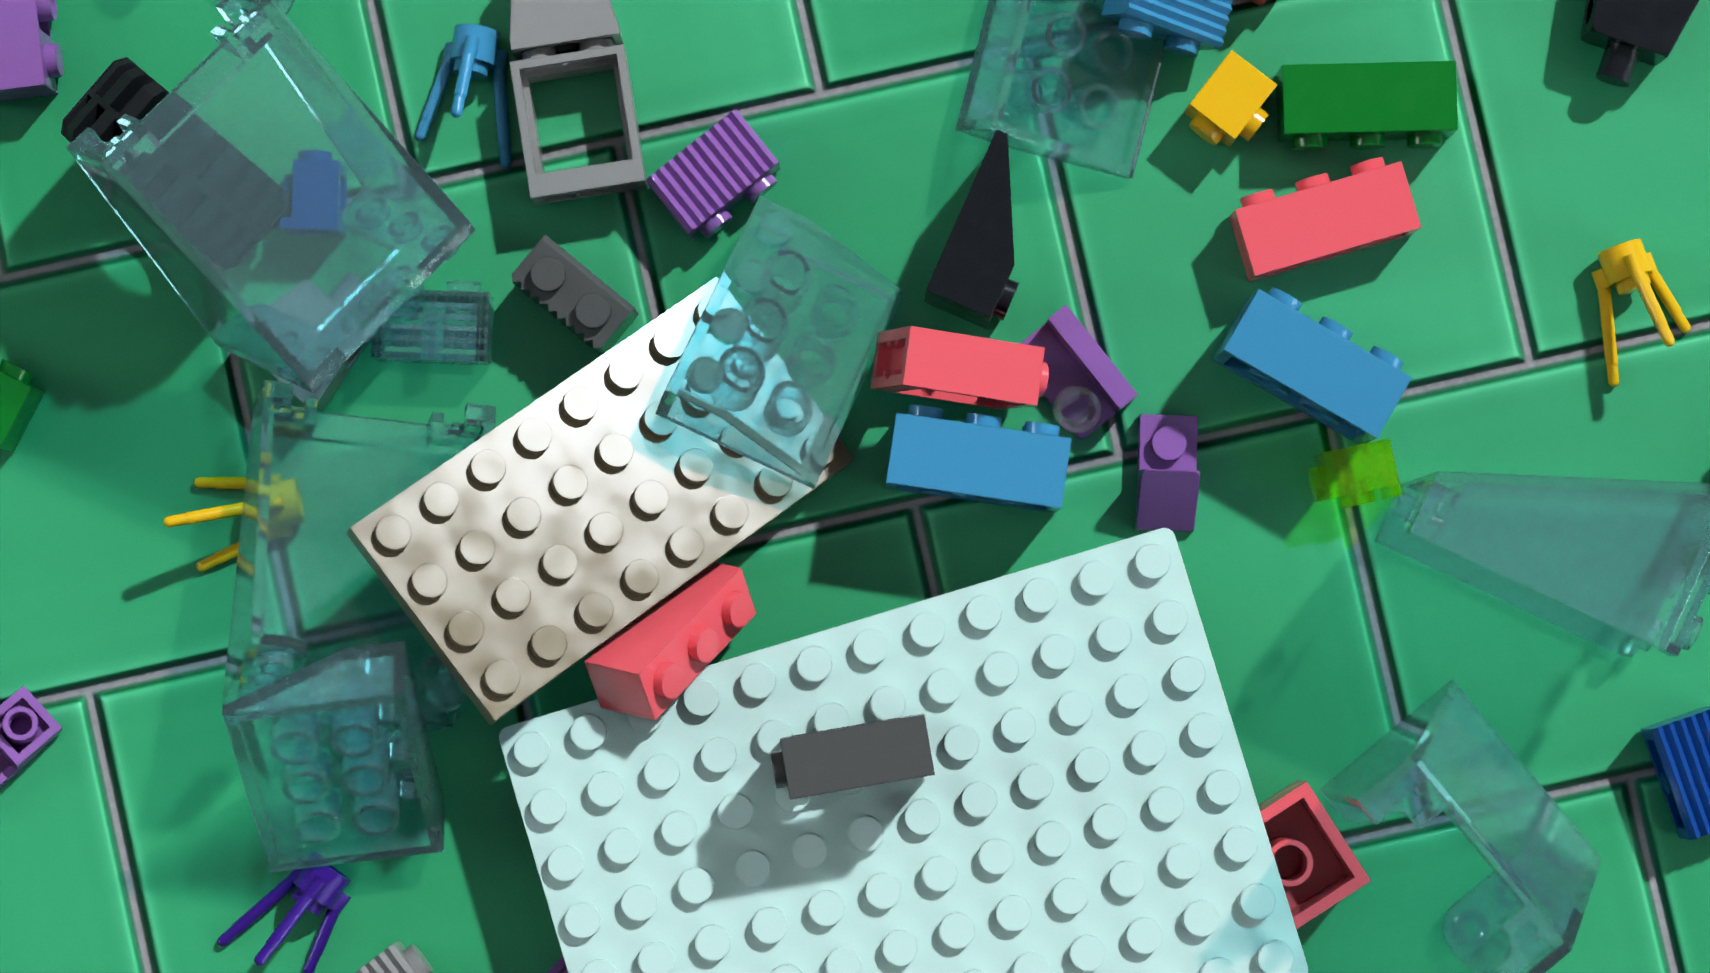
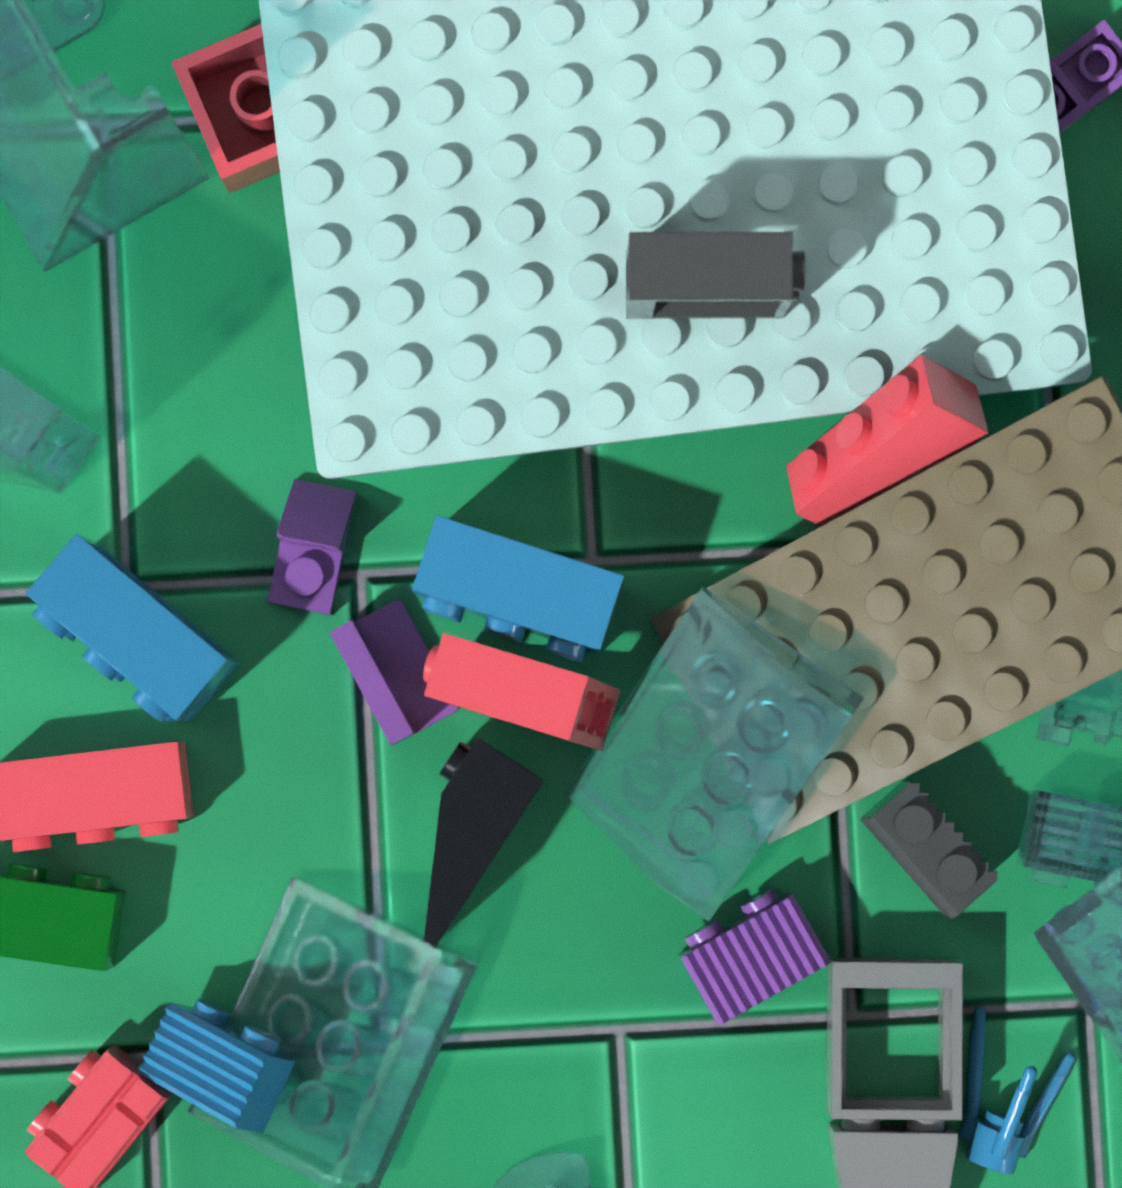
camera: 175 degrees left, 0 degrees up
clear hinge [1053,385,1101,433] -> none
yellow brick [1184,50,1277,147] -> none
clear neon green brick [1308,438,1402,509] -> none

